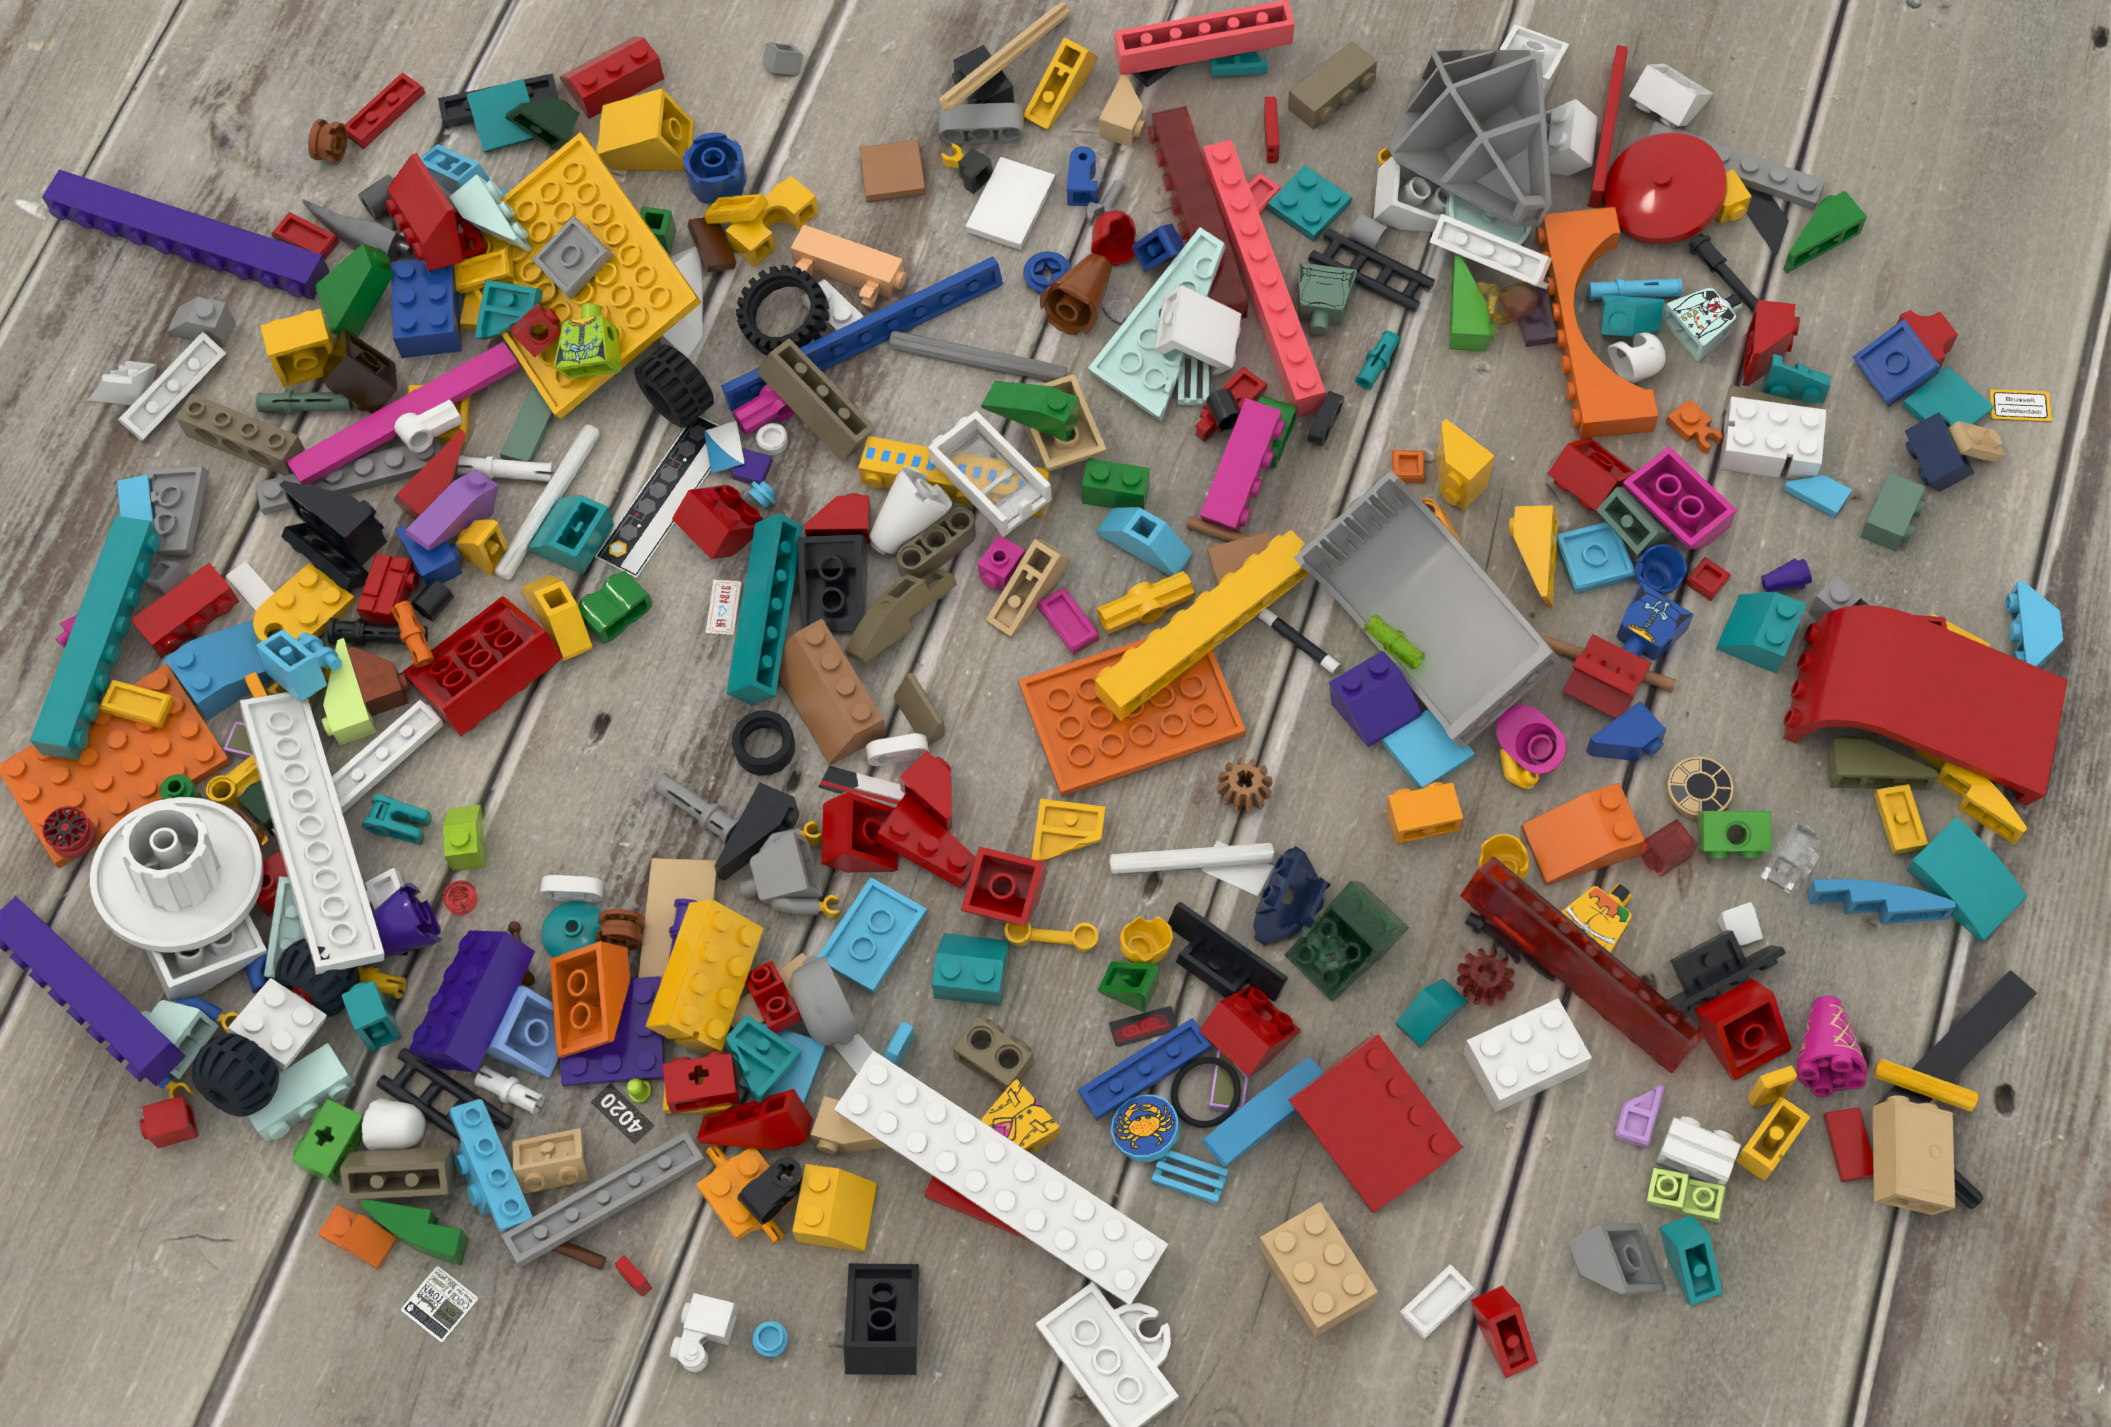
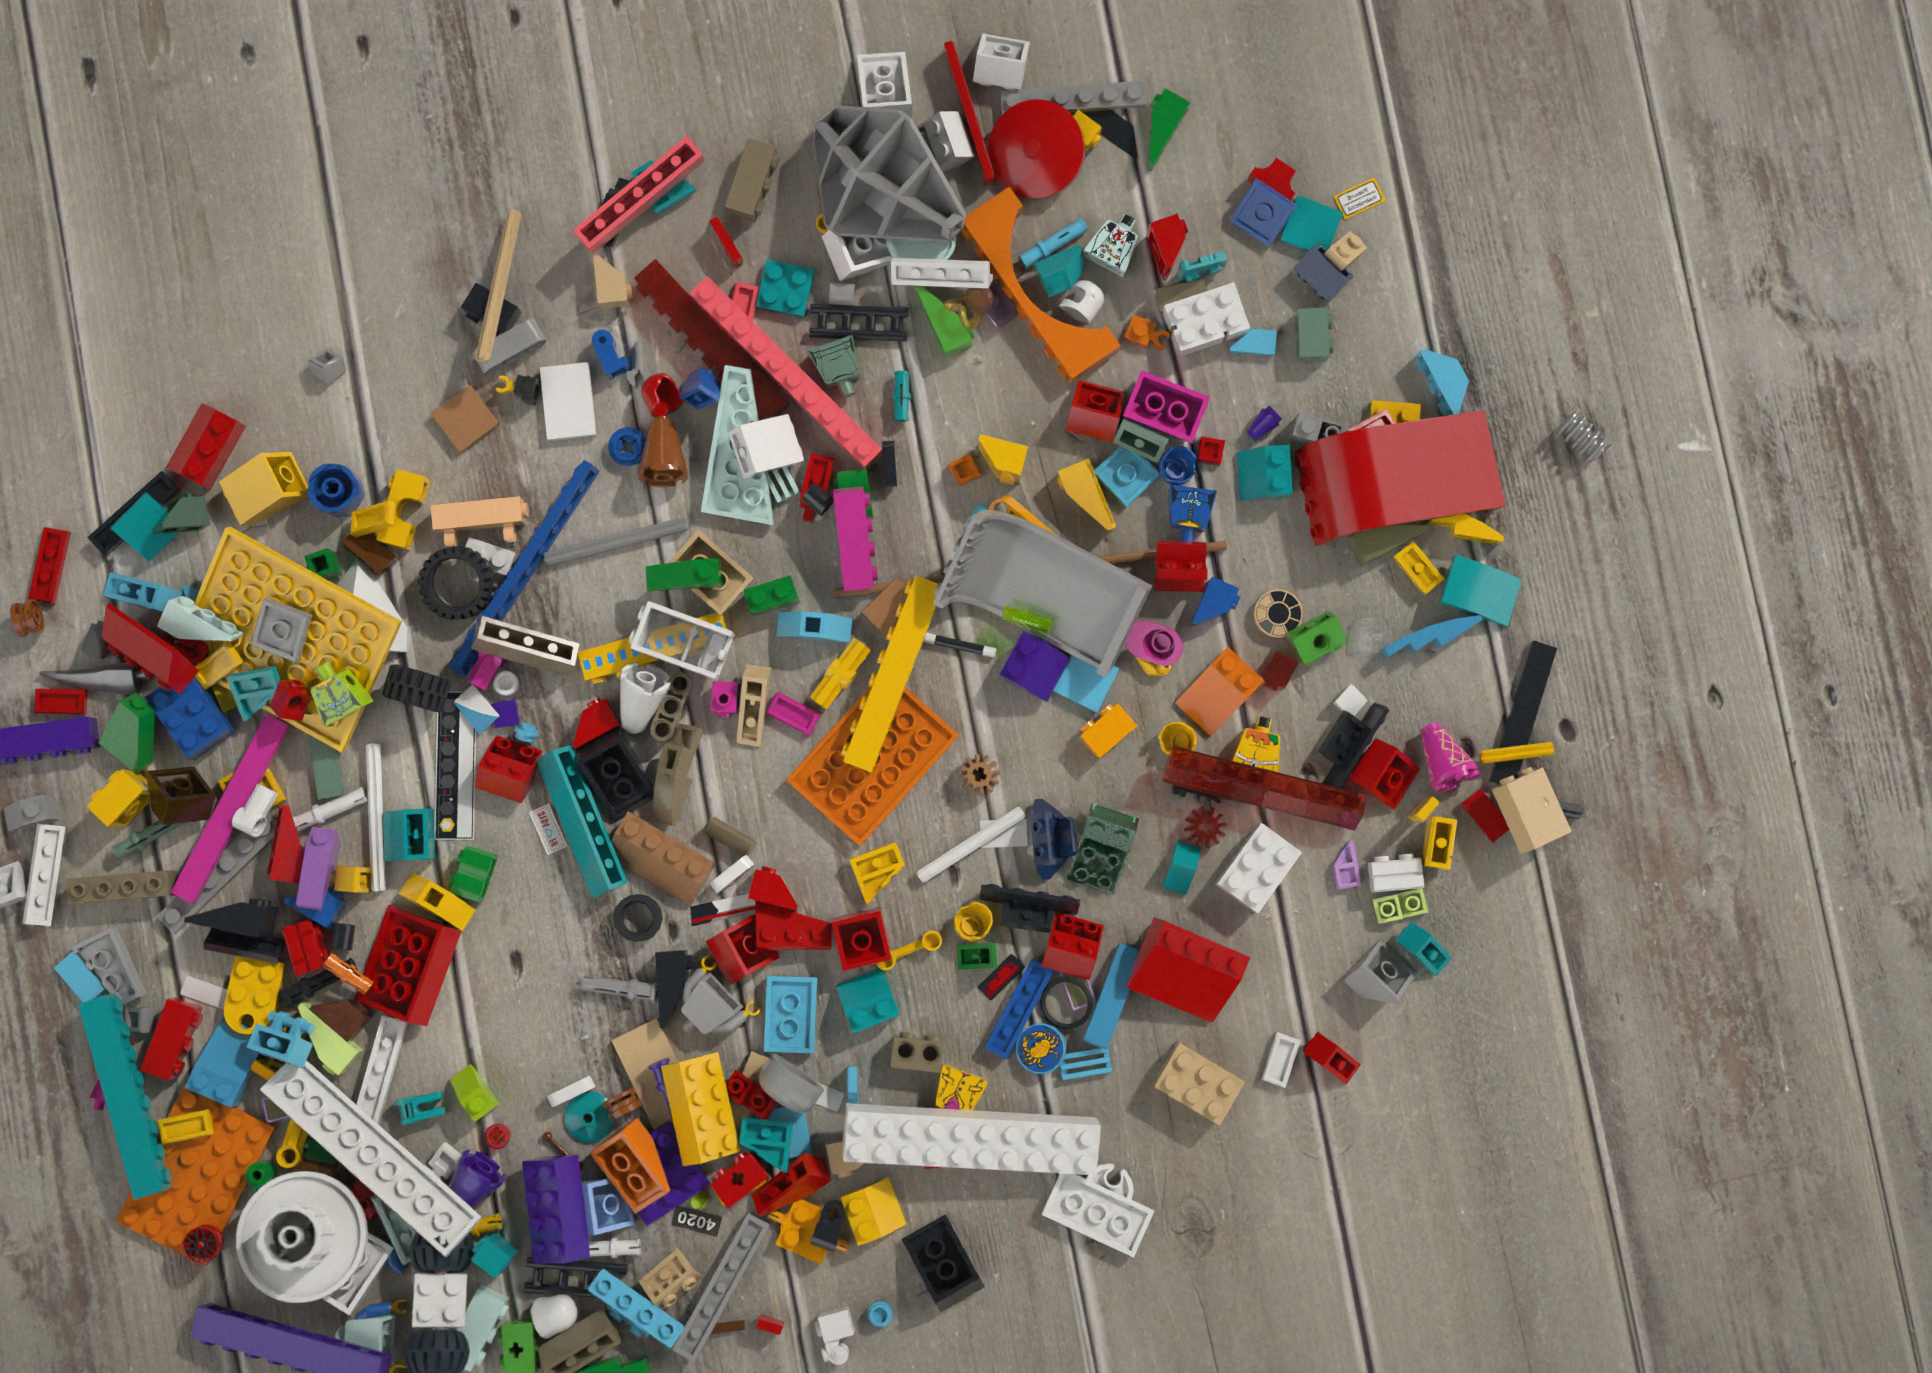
camera: 35 degrees left, 20 degrees up
yellow slope [1024,37,1098,130] -> none
black pin [1688,233,1758,313] -> none

